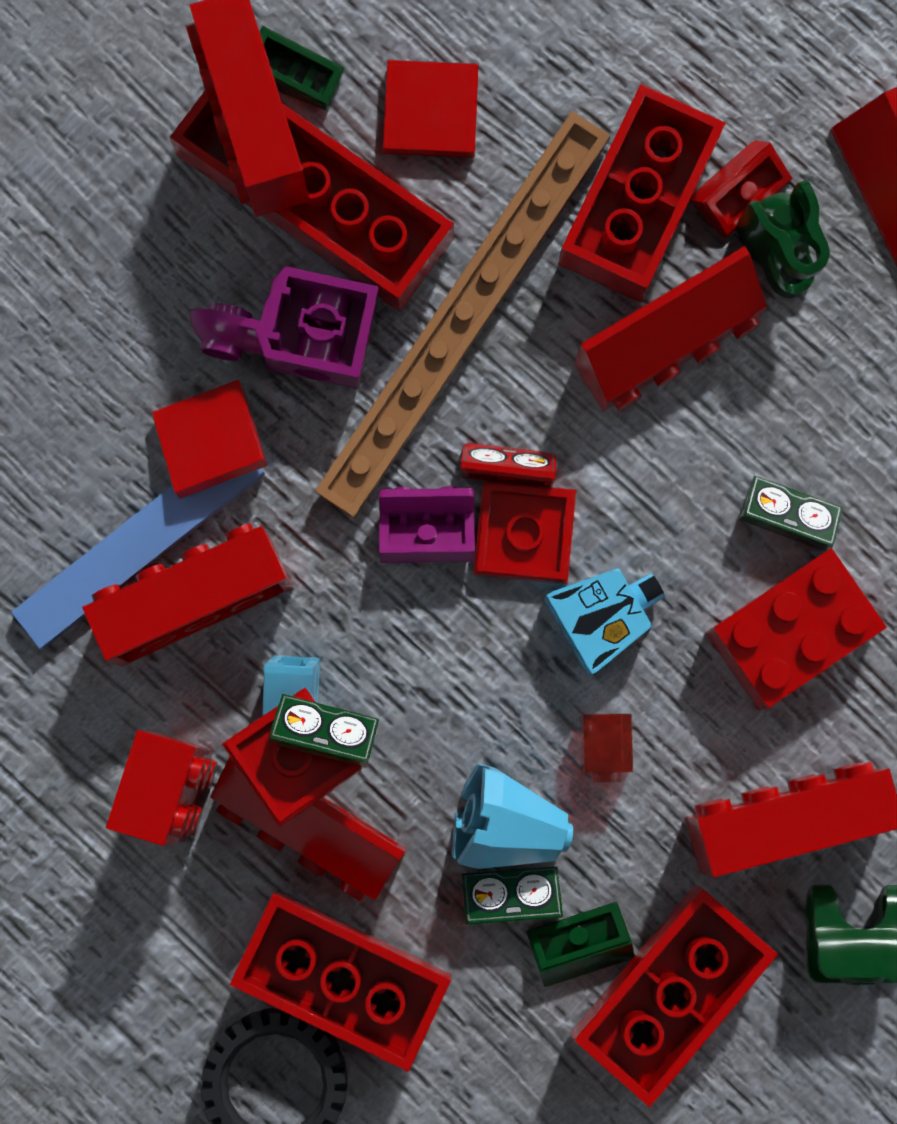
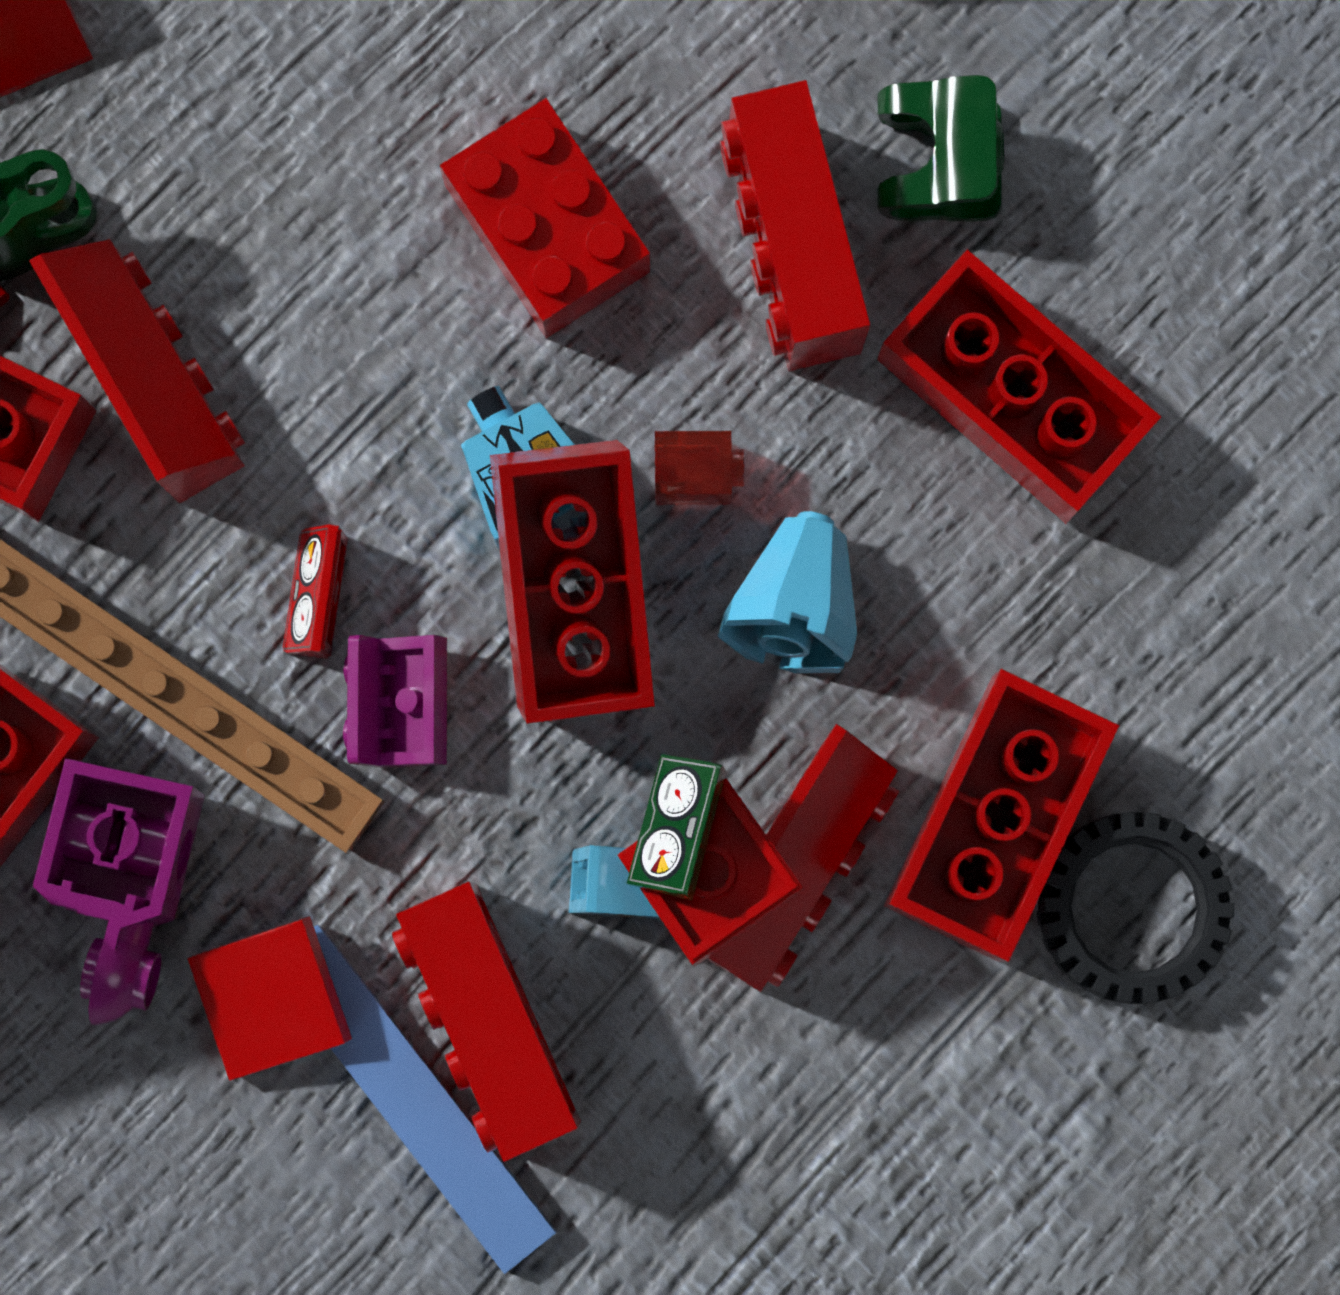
camera: 90 degrees left, 0 degrees up
red brick [105,730,218,846] -> none
slope [462,866,563,924] -> none
red tile [474,481,576,584] -> none
dark green slope [526,901,635,987] -> none
slope [738,475,843,551] -> none
none -> red brick [490,440,655,724]

